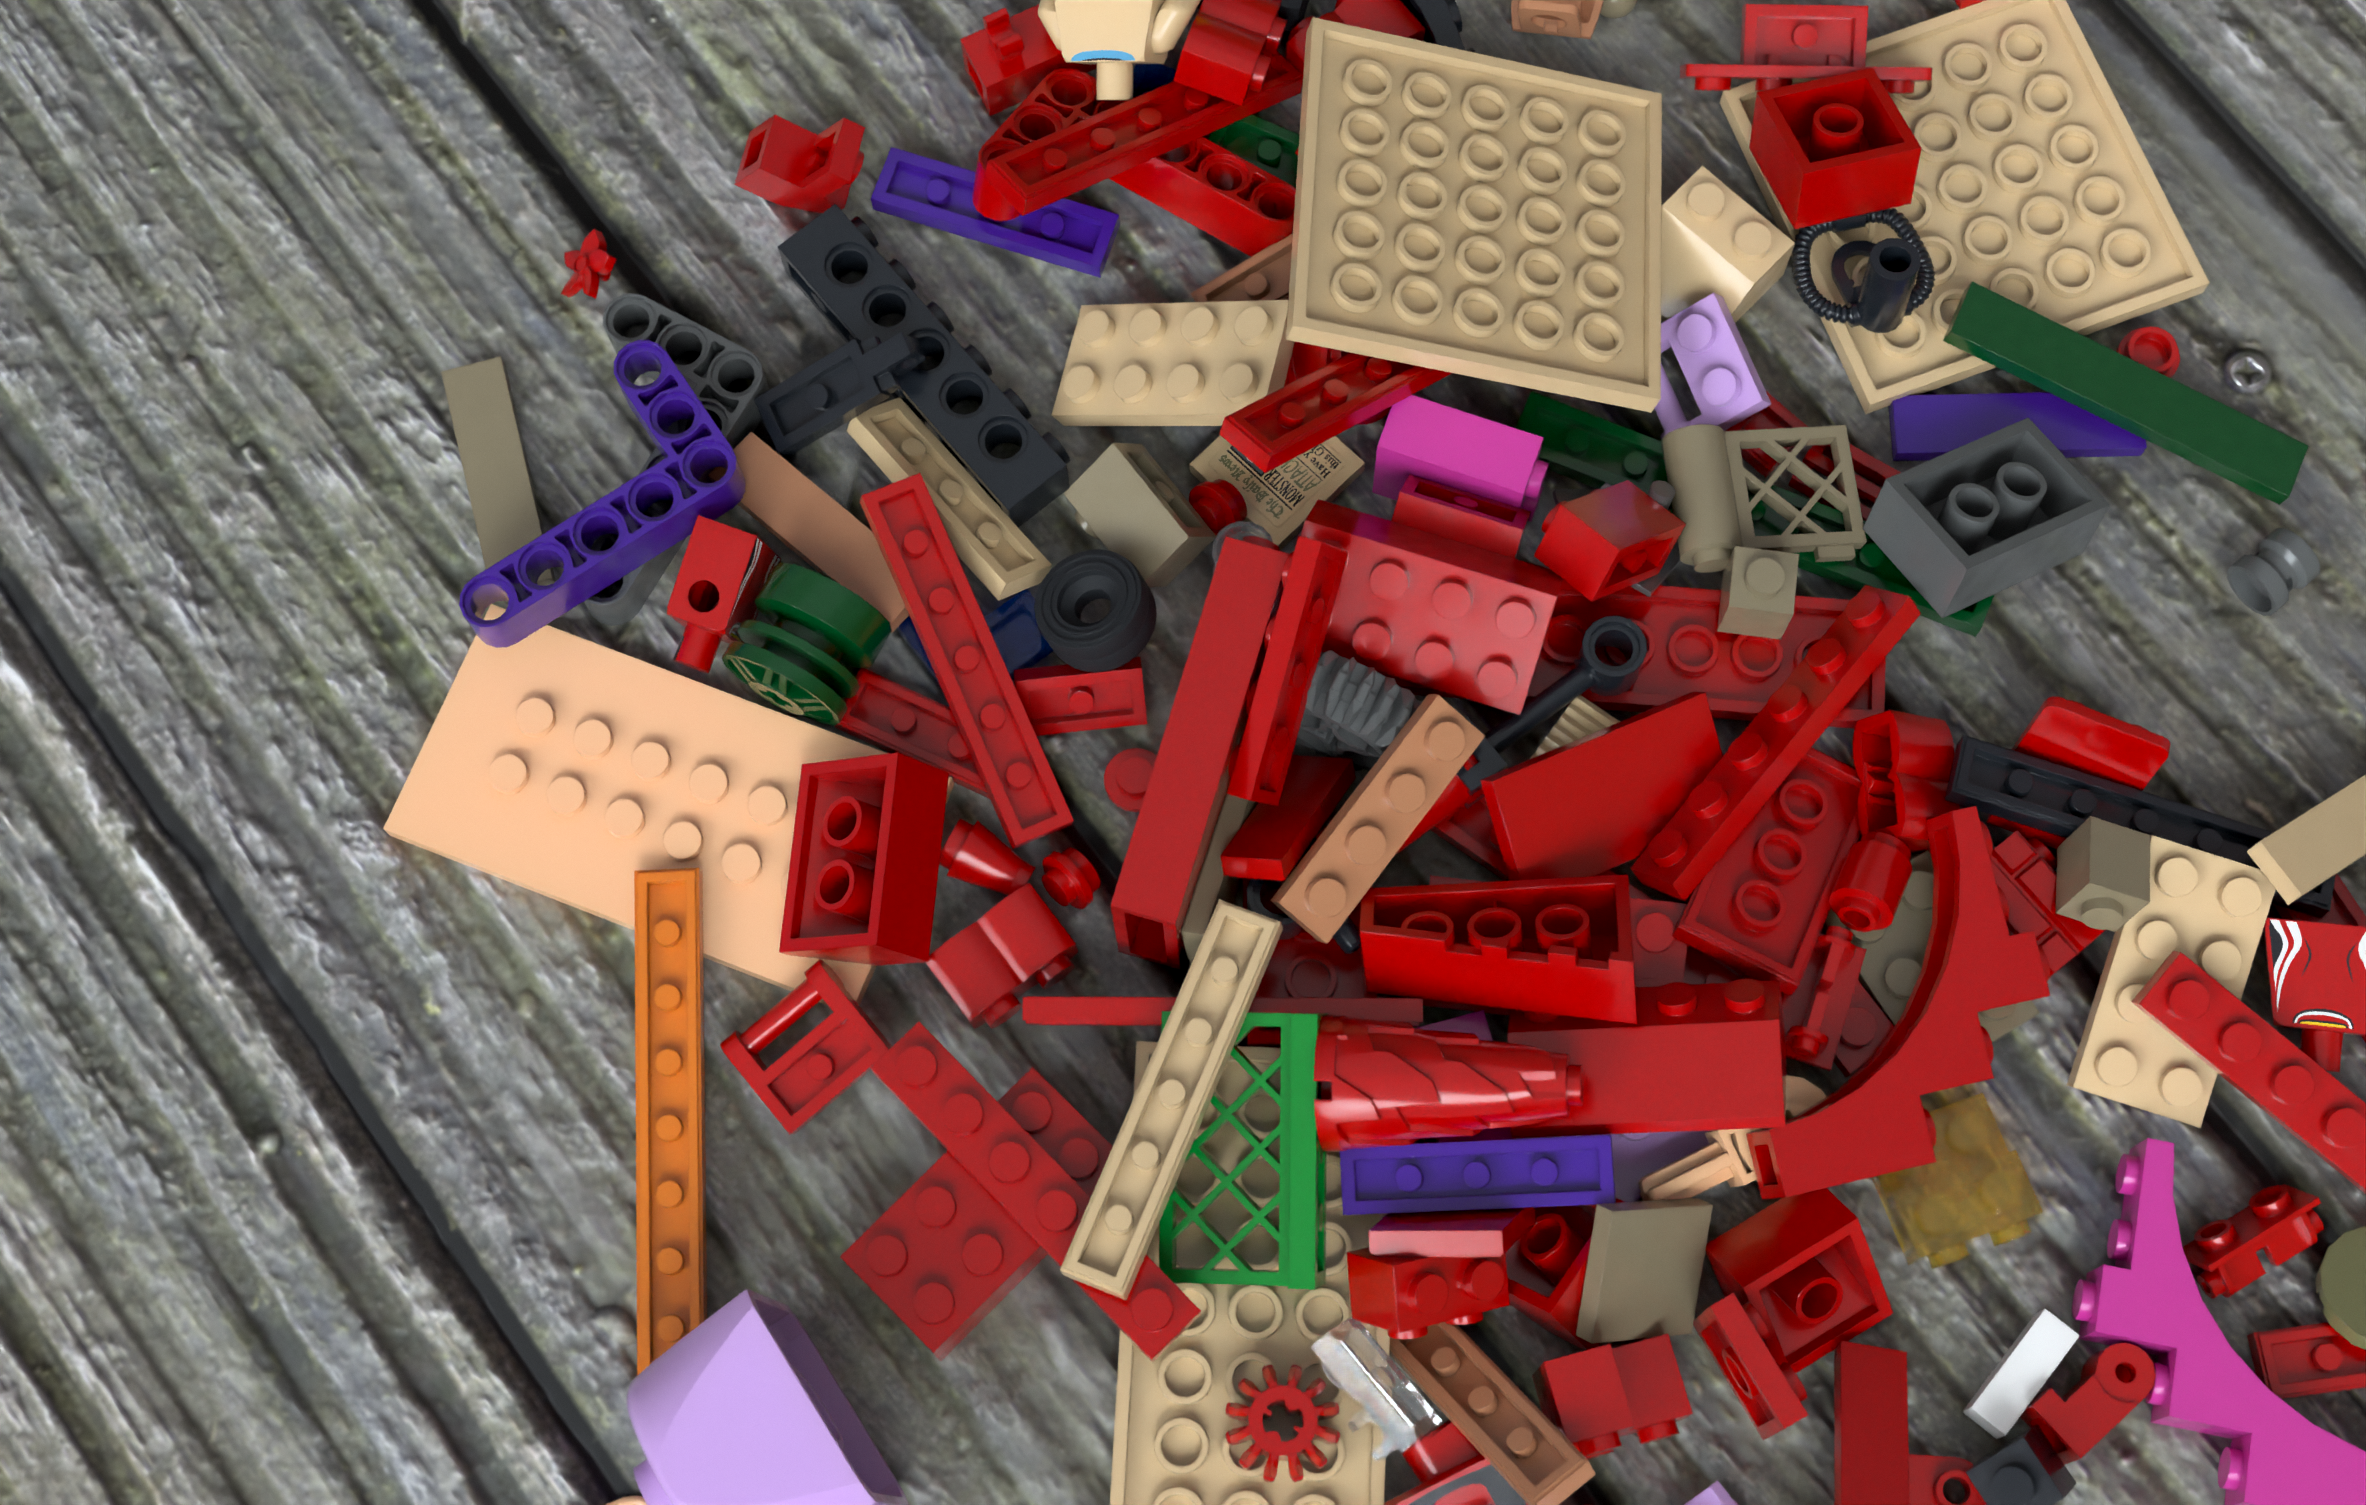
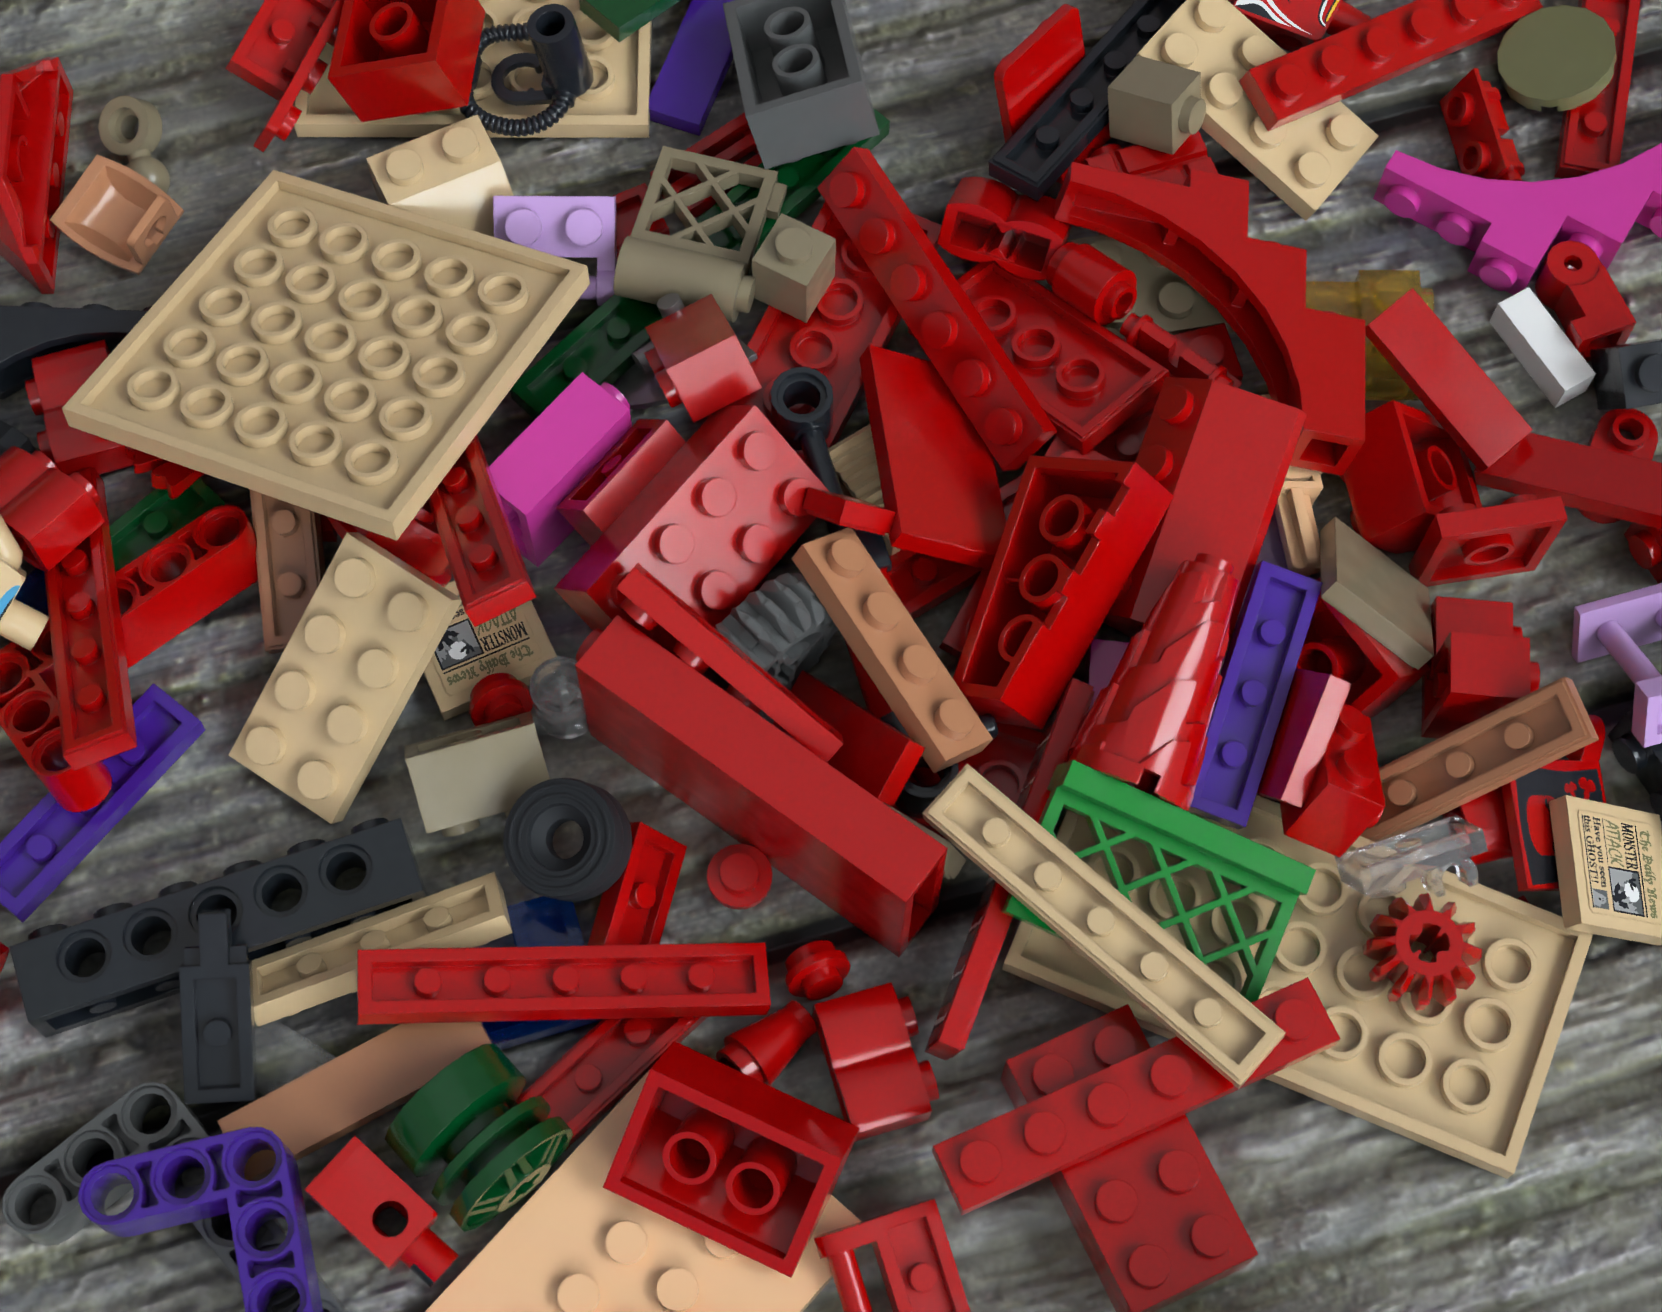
camera: 75 degrees left, 5 degrees down
none -> red tile [802,487,896,536]
none -> red tile [1365,288,1533,472]

